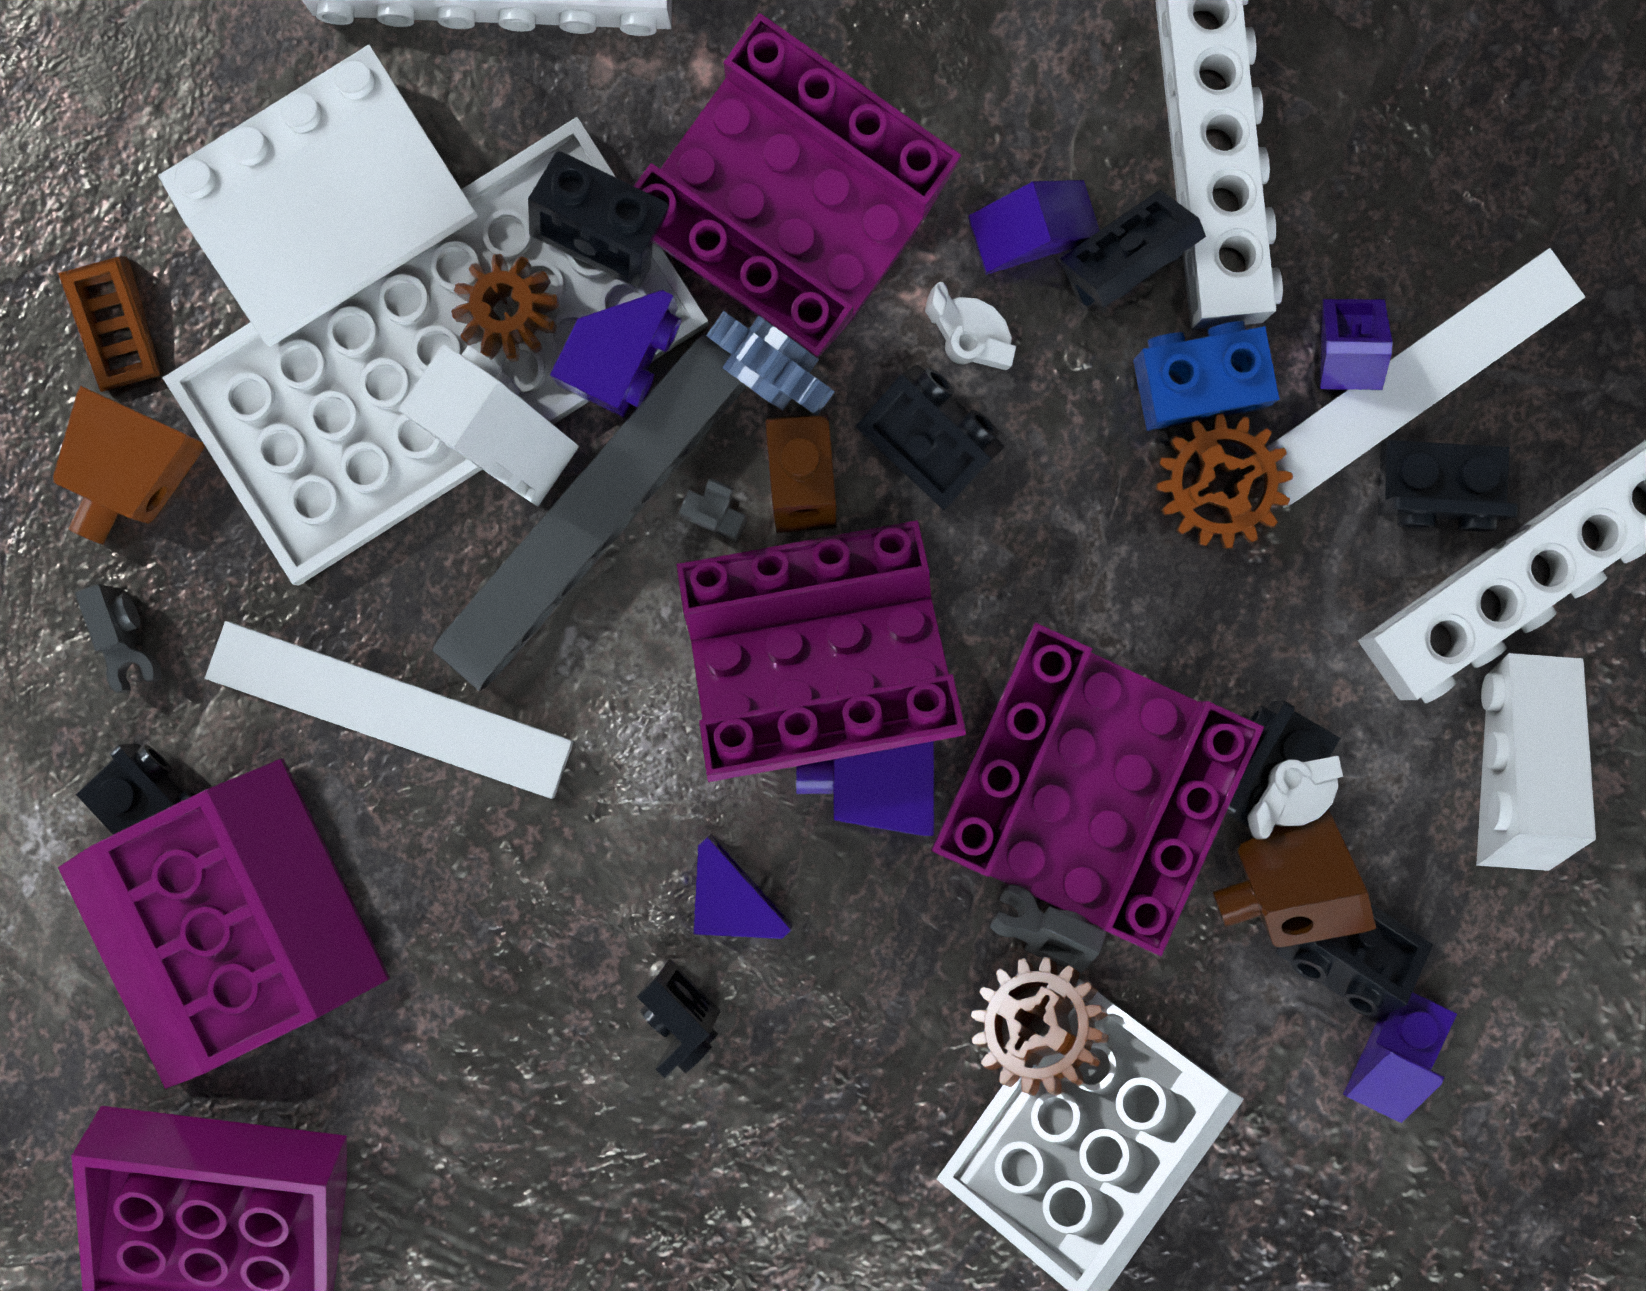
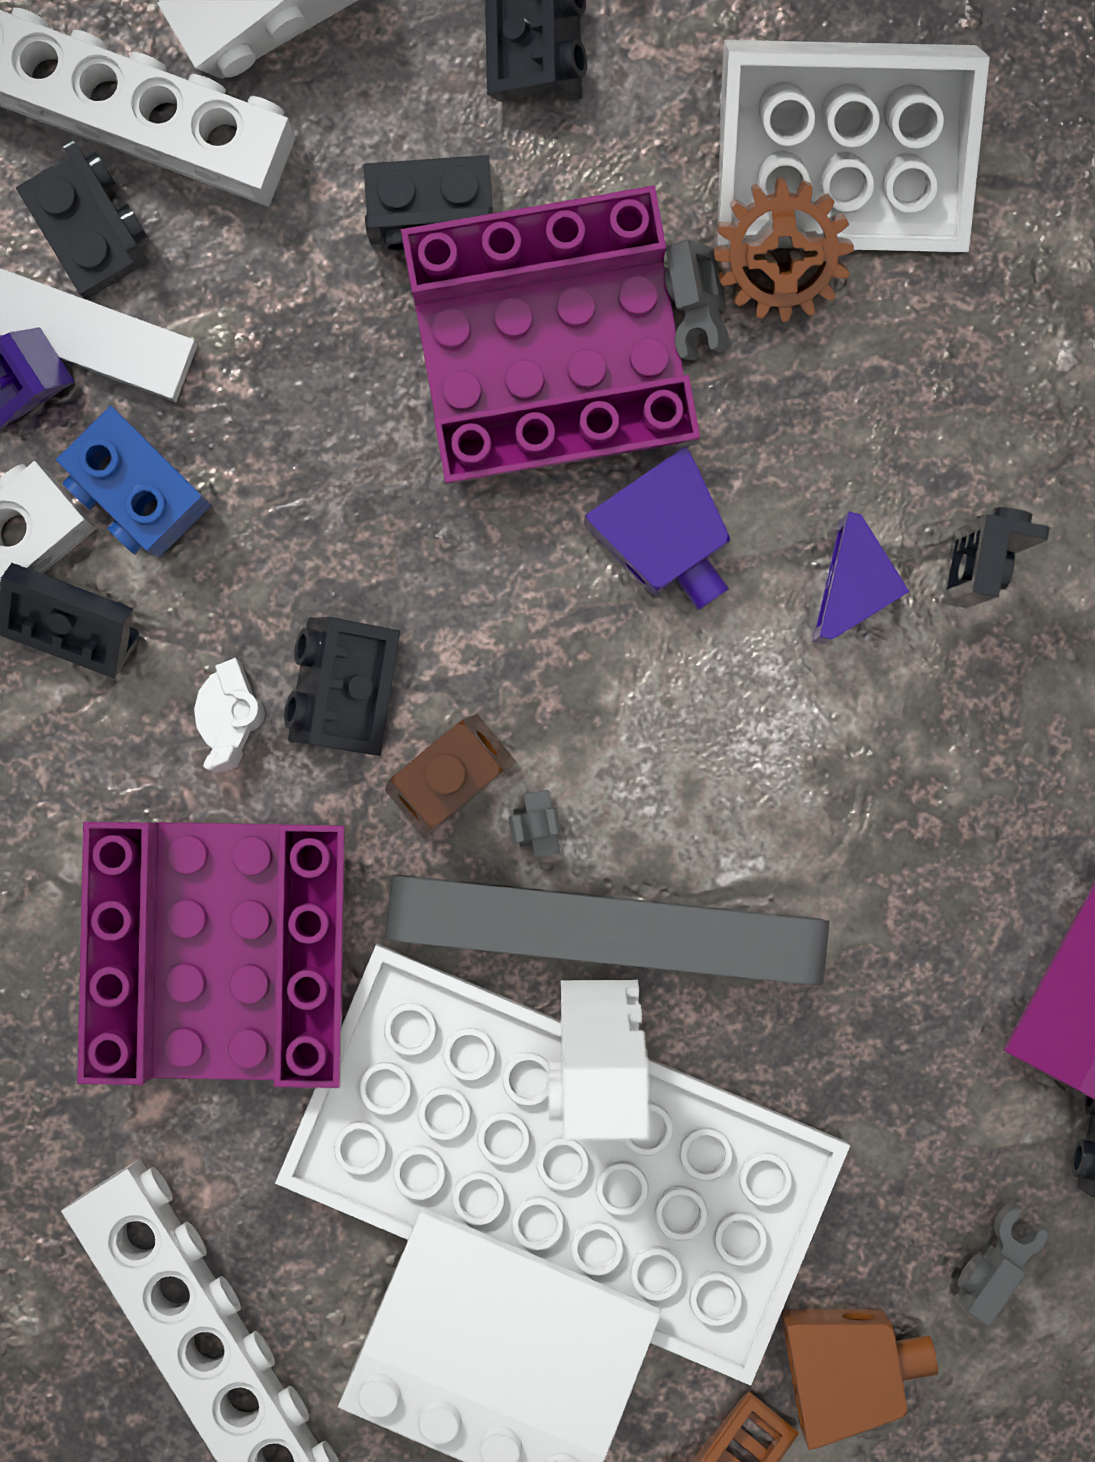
camera: 125 degrees left, 0 degrees up
white tile [204,621,574,799] -> none
dark orange gear [451,254,560,362] -> none
black bracket [528,151,668,289] -> none
dark purple slope [550,290,682,418] -> none
magenta slope [676,520,966,782] -> none
sand blue gear [706,311,835,416] -> none
dark purple slope [968,180,1100,275] -> none
dark orange gear [1155,414,1293,548] -> none
reddish brown torso [1212,808,1376,948] -> none
white piece [1247,756,1343,840] -> none

